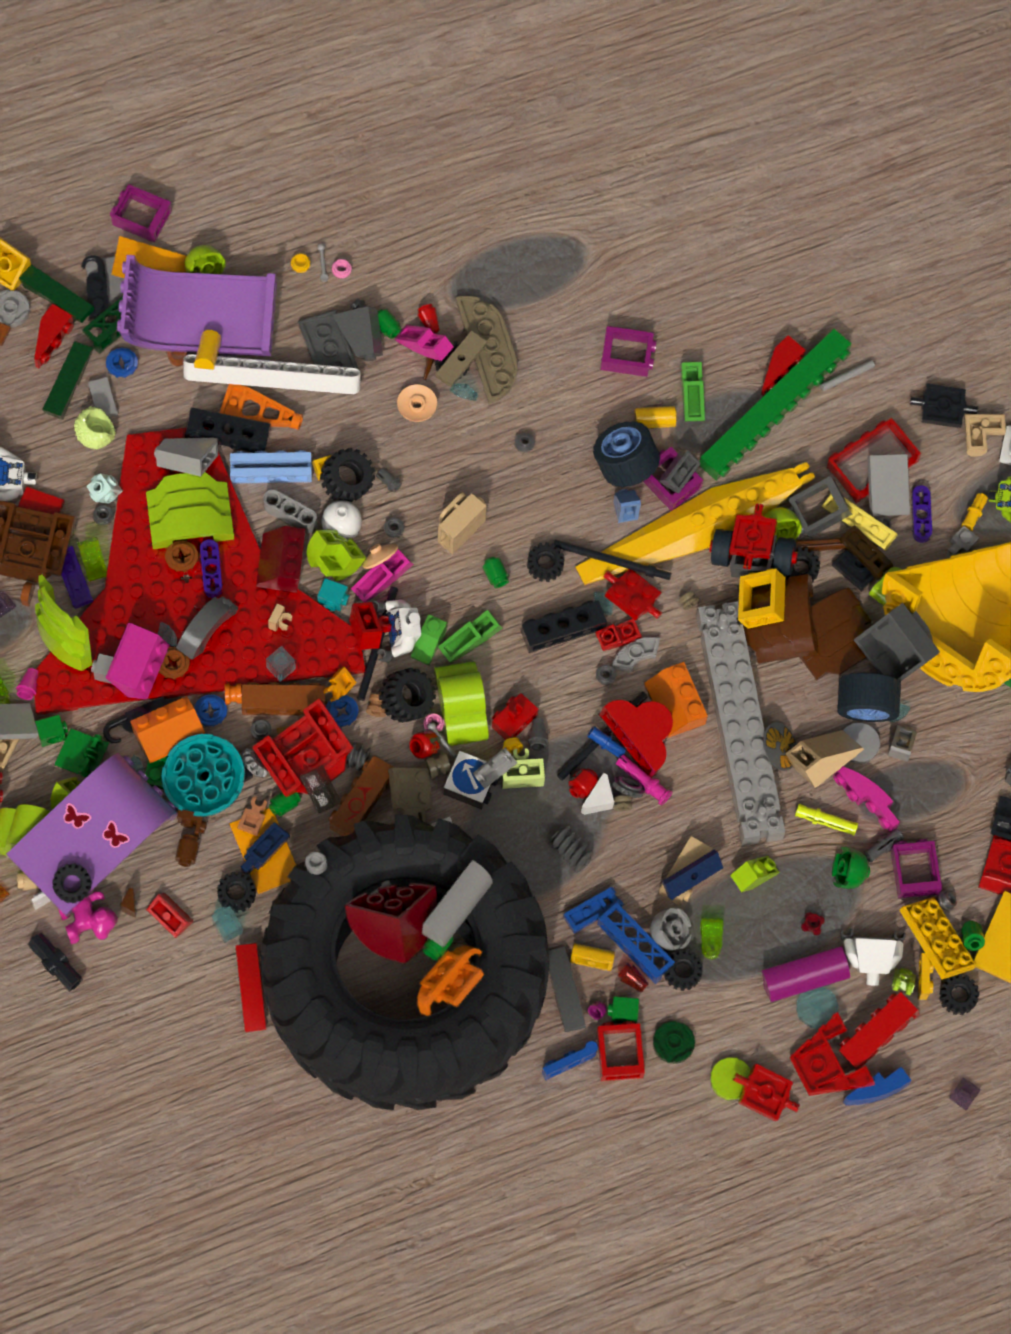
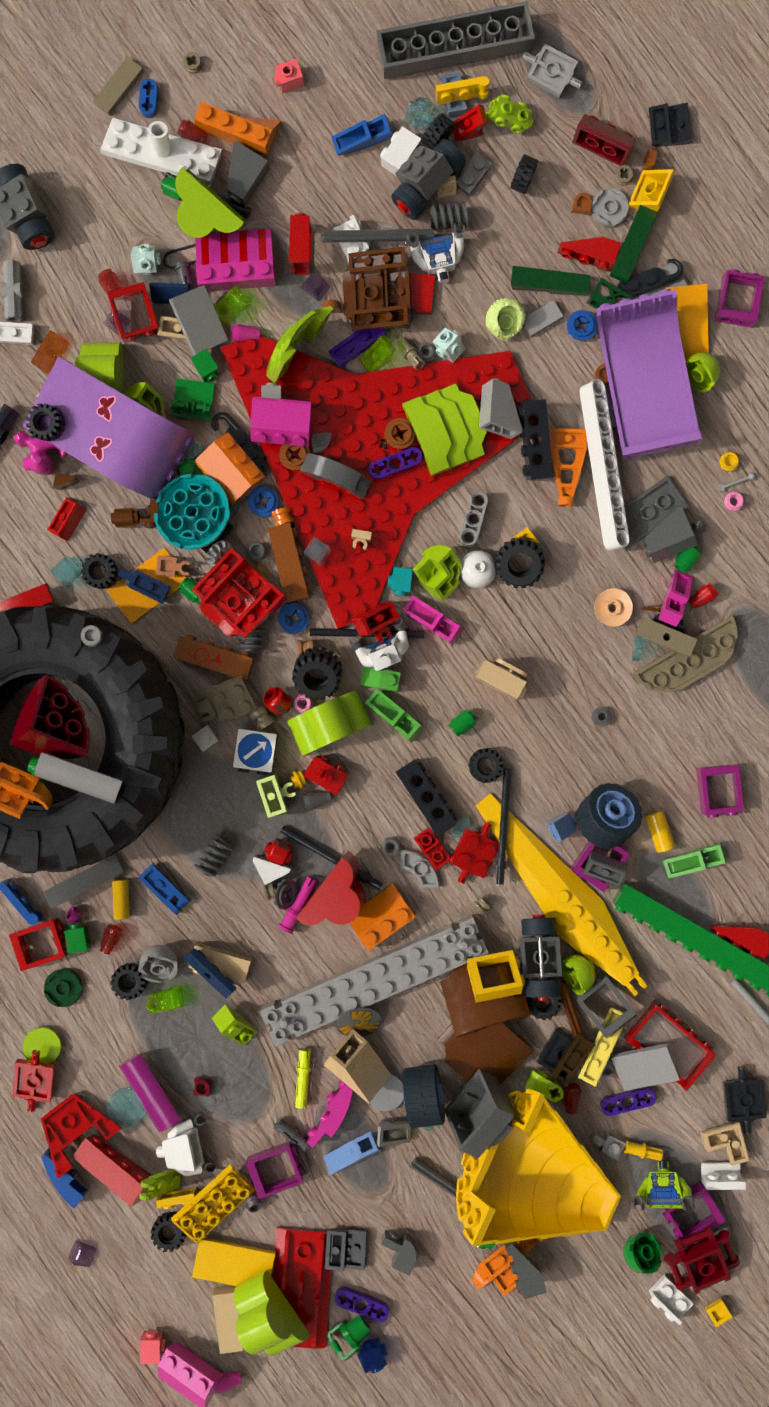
camera: 85 degrees right, 20 degrees up
yellow brick [194,330,221,370] -> none
light blue brick [230,450,312,483] -> none
dark red slope [256,526,305,593] -> none
clear smoke slope [300,765,341,813] -> none
light orange plate [323,667,357,702] -> none
light nougat dish [362,543,398,569] -> none
dark grey pin [376,467,402,492] -> none
flat silver plate [384,517,404,537] -> none
light grey hinge [428,723,457,759] -> none
light grey hinge [473,747,517,789] -> none
blue axle [587,726,626,758] -> none
blue fence [598,902,675,984] -> none
red plate [729,503,778,570] -> none
green cylinder [832,846,870,889] -> none
green brick [961,920,985,951] -> none
none -> medium blue slope [323,1131,382,1175]
none -> dark tan axle [396,337,425,371]
none -> dark grey axle [411,1158,457,1198]
none -> clear red cone [563,1083,582,1114]

